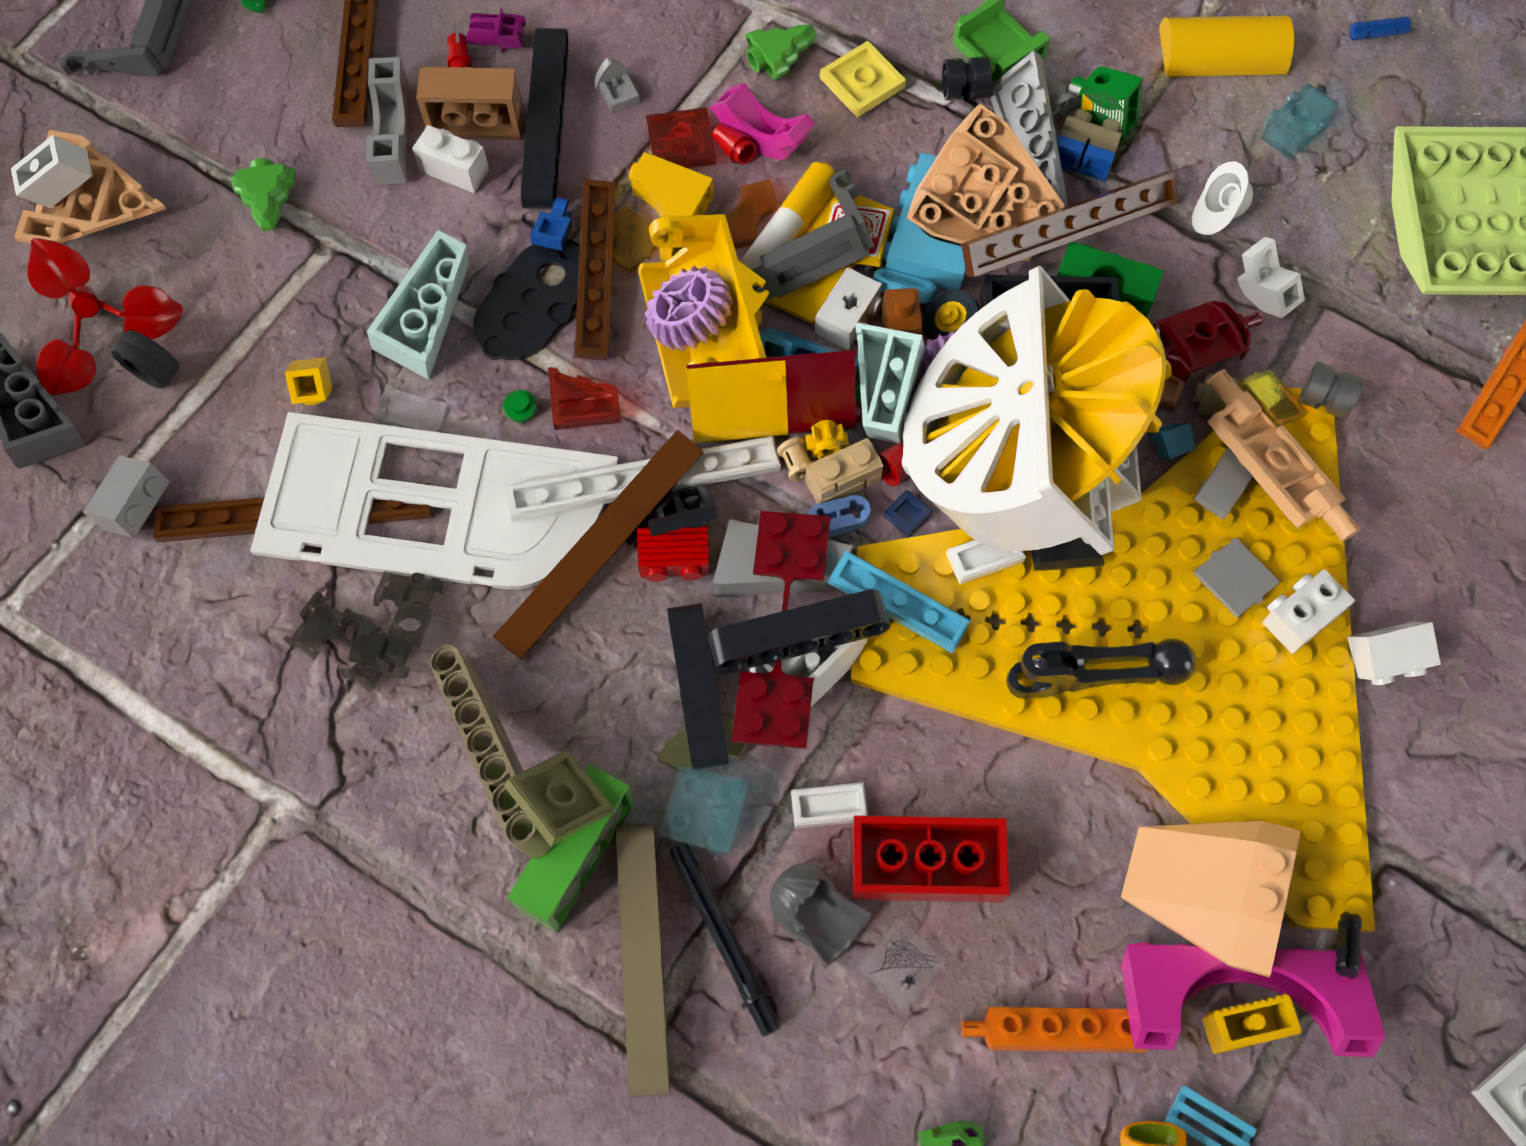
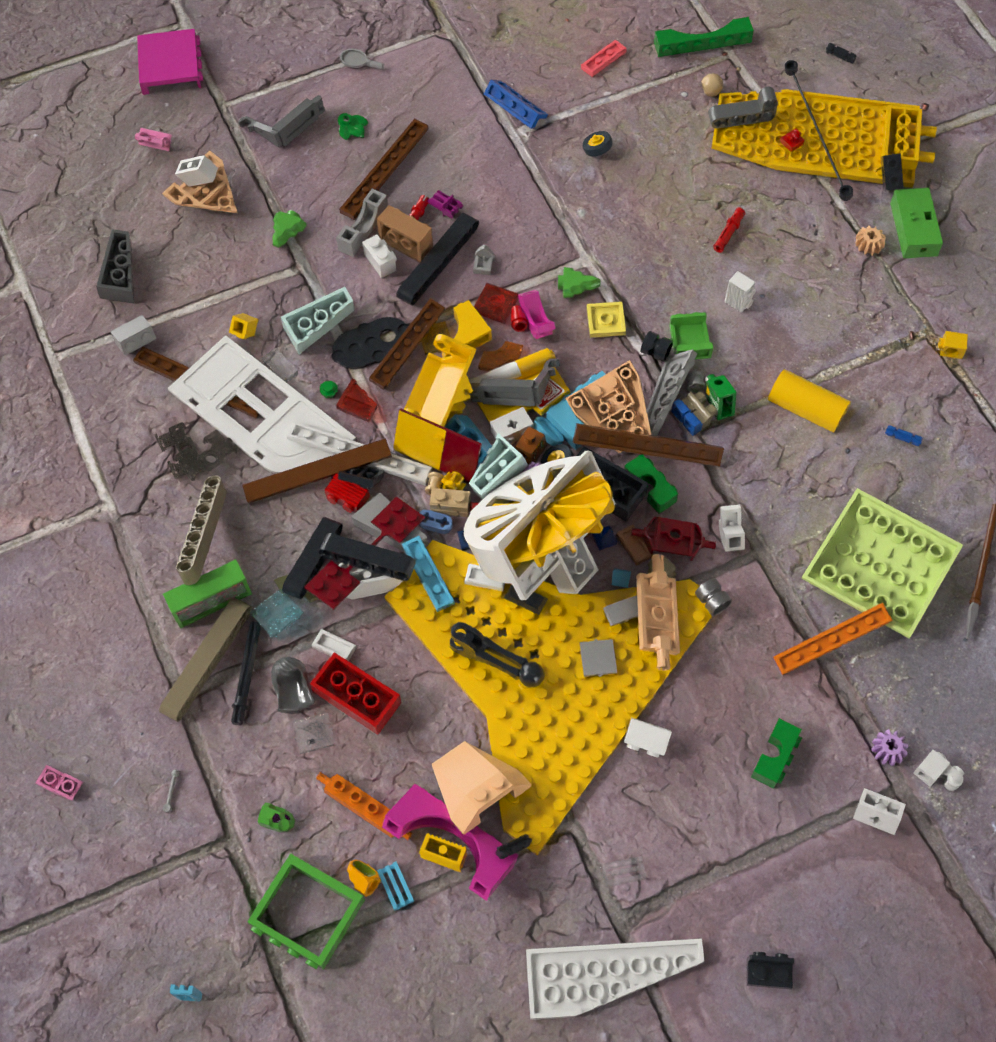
camera: 35 degrees right, 5 degrees down
red plant [27,238,183,395] -> none
black tyre [111,330,179,389] -> none
olive tile [504,750,614,847] -> none
blue plate [530,197,572,251] -> none
lavender gear [644,265,734,351] -> none
white piece [1192,162,1253,235] -> none
clear yellow piece [1238,370,1309,428] -> none
clear light blue brick [1261,83,1338,160] -> none
white brick [1262,569,1356,654] -> none

